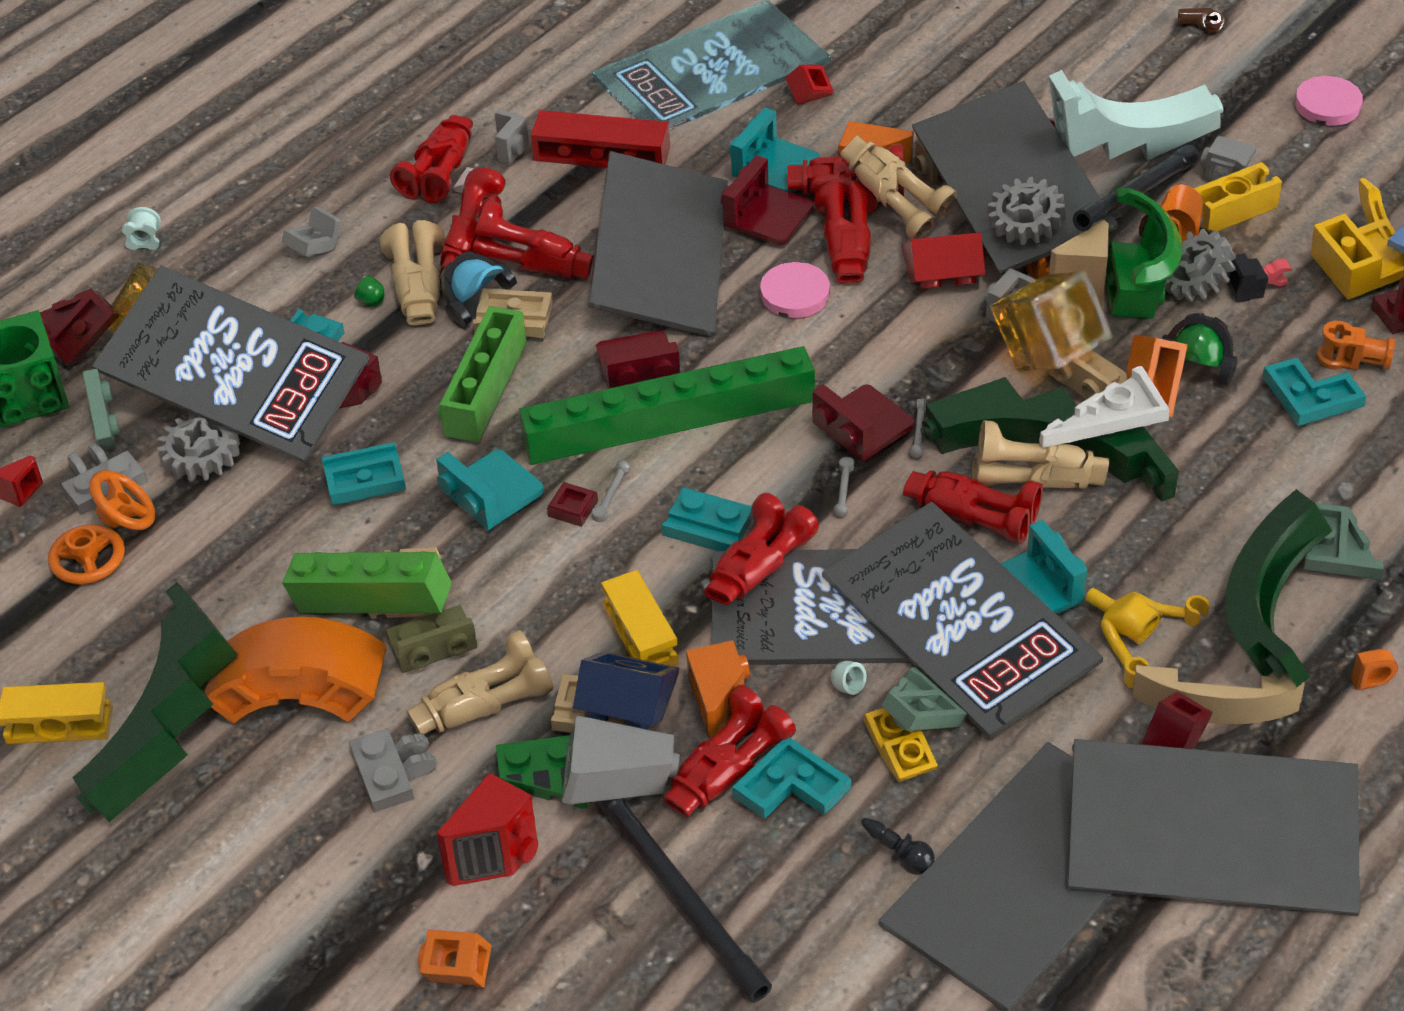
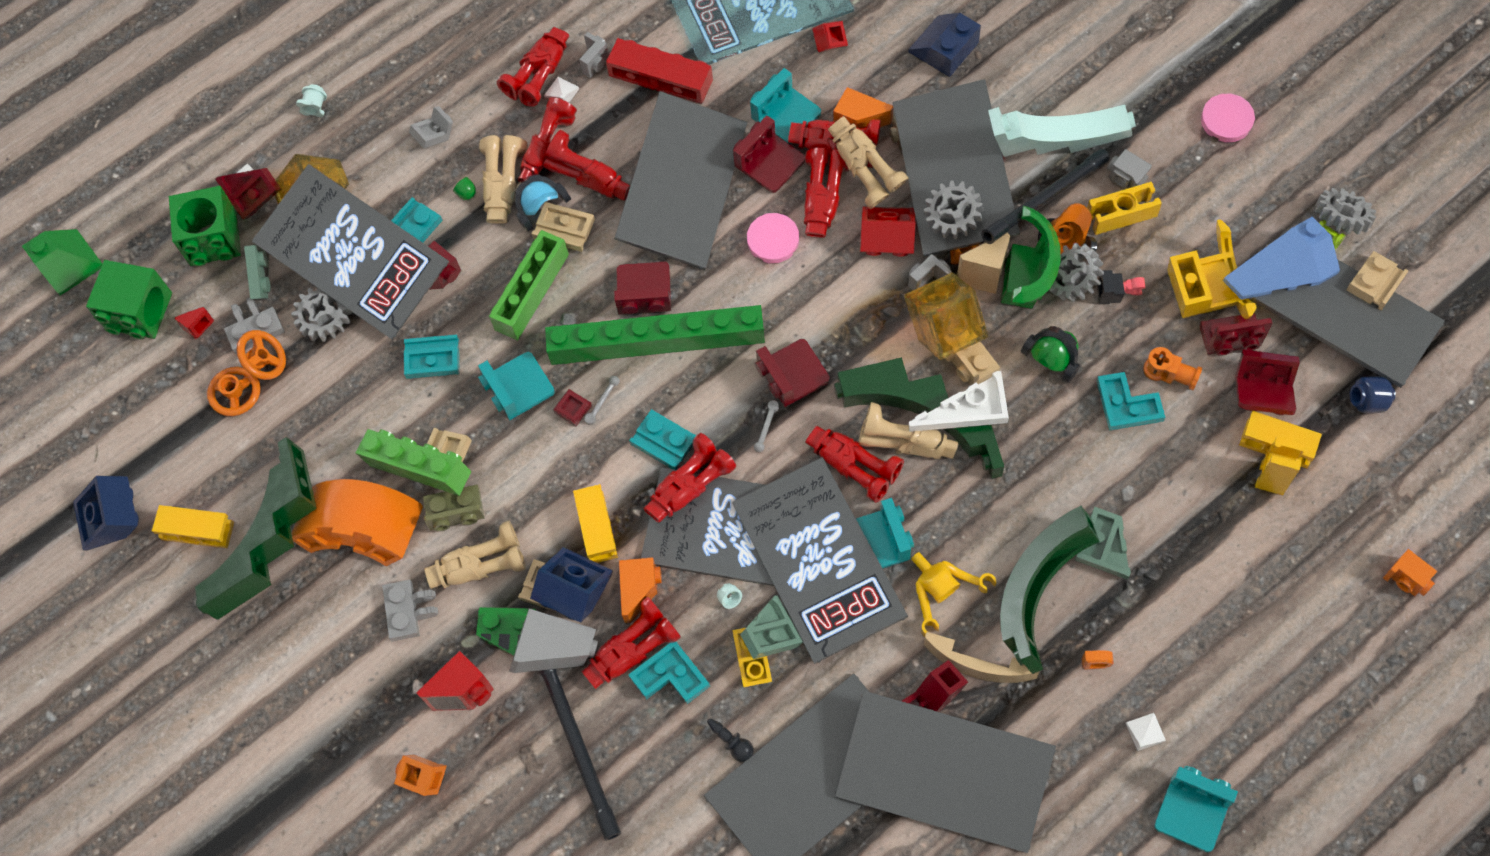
camera: 15 degrees right, 20 degrees up
light grey hinge [909,398,926,459] -> none
orange slope [1126,334,1188,417] -> none
reddish brown arm [1178,8,1223,32] -> none
none -> dark blue slope [908,13,981,77]

